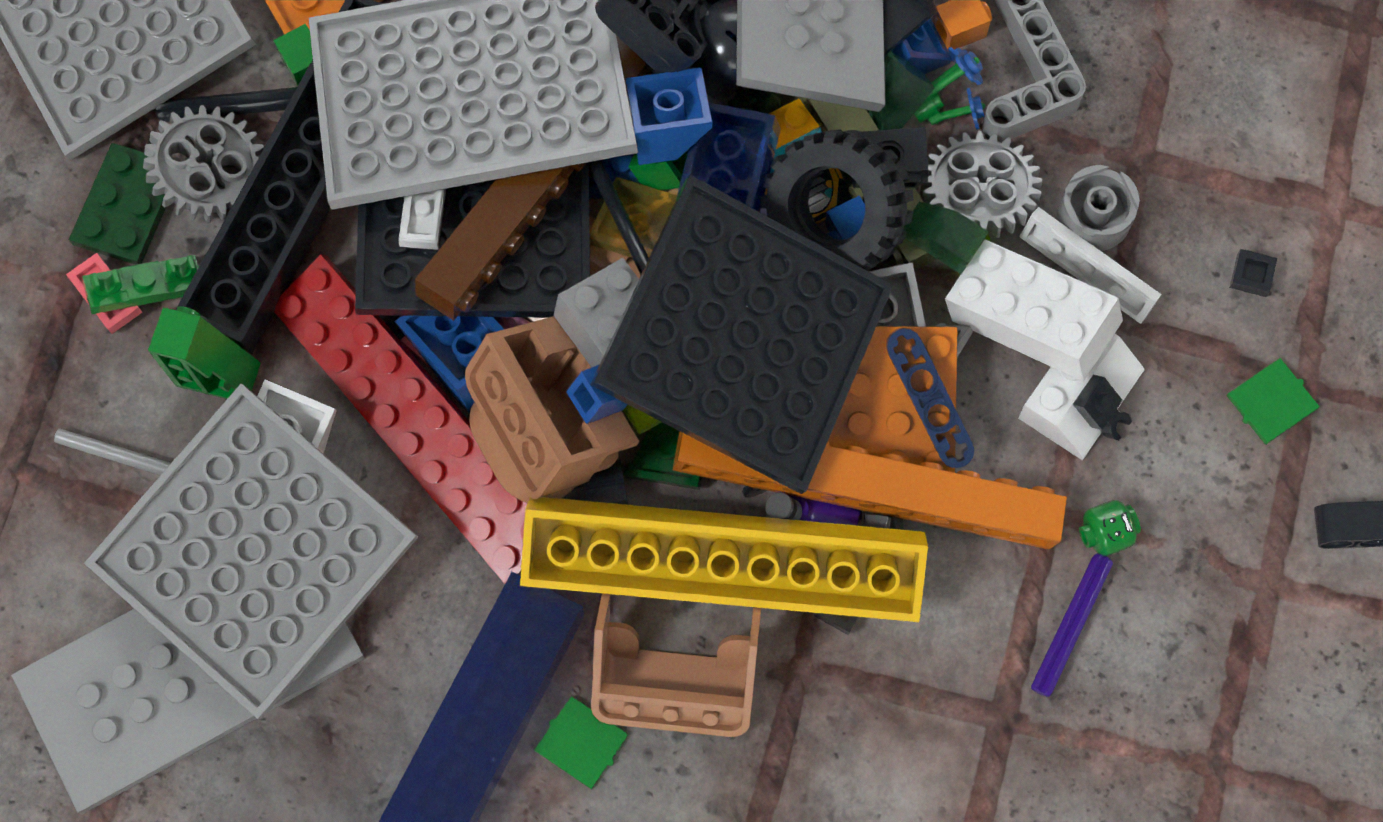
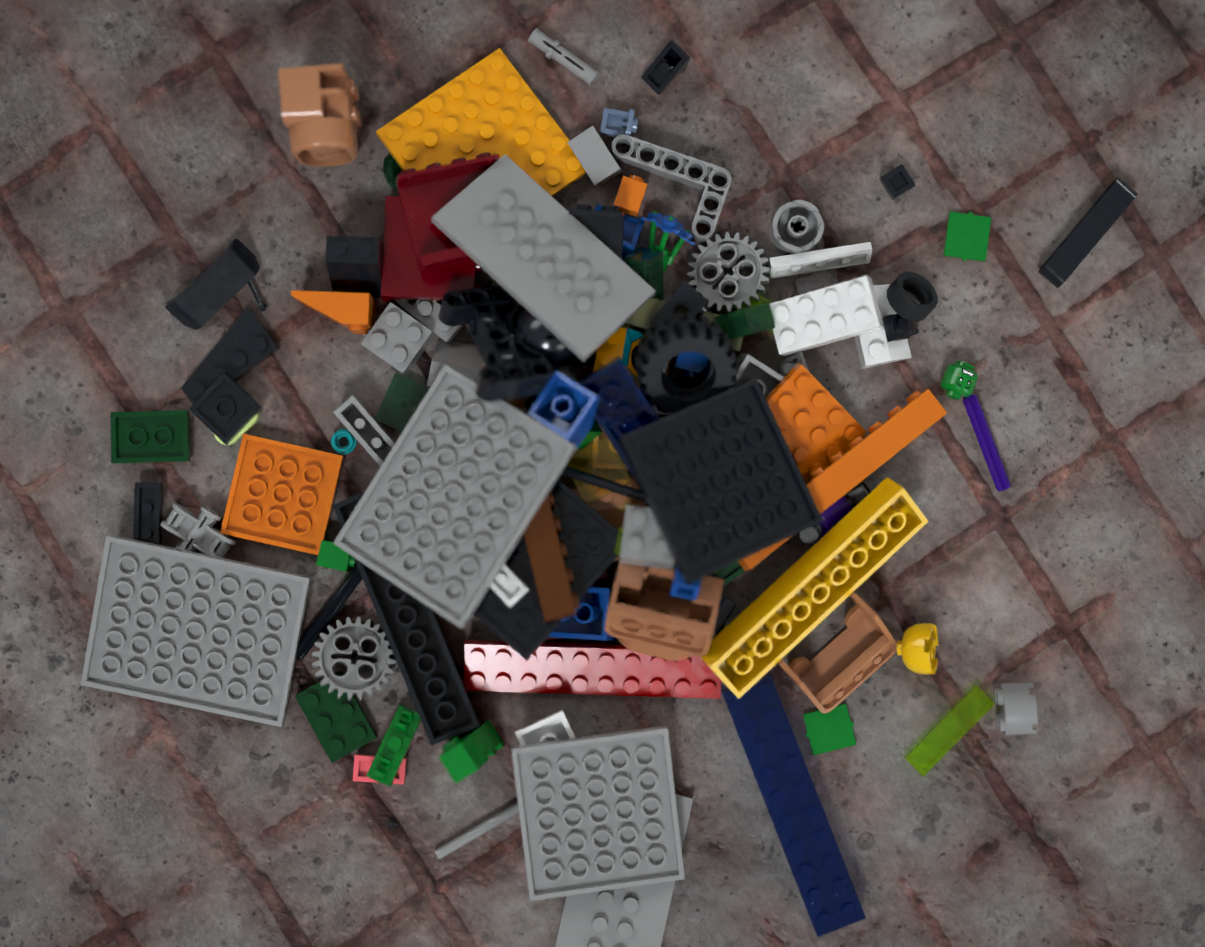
camera: 50 degrees left, 15 degrees up
dark blue beam [886,328,974,468] -> none
none -> black tyre [887,271,938,322]
none -> yellow cylinder [897,623,938,675]

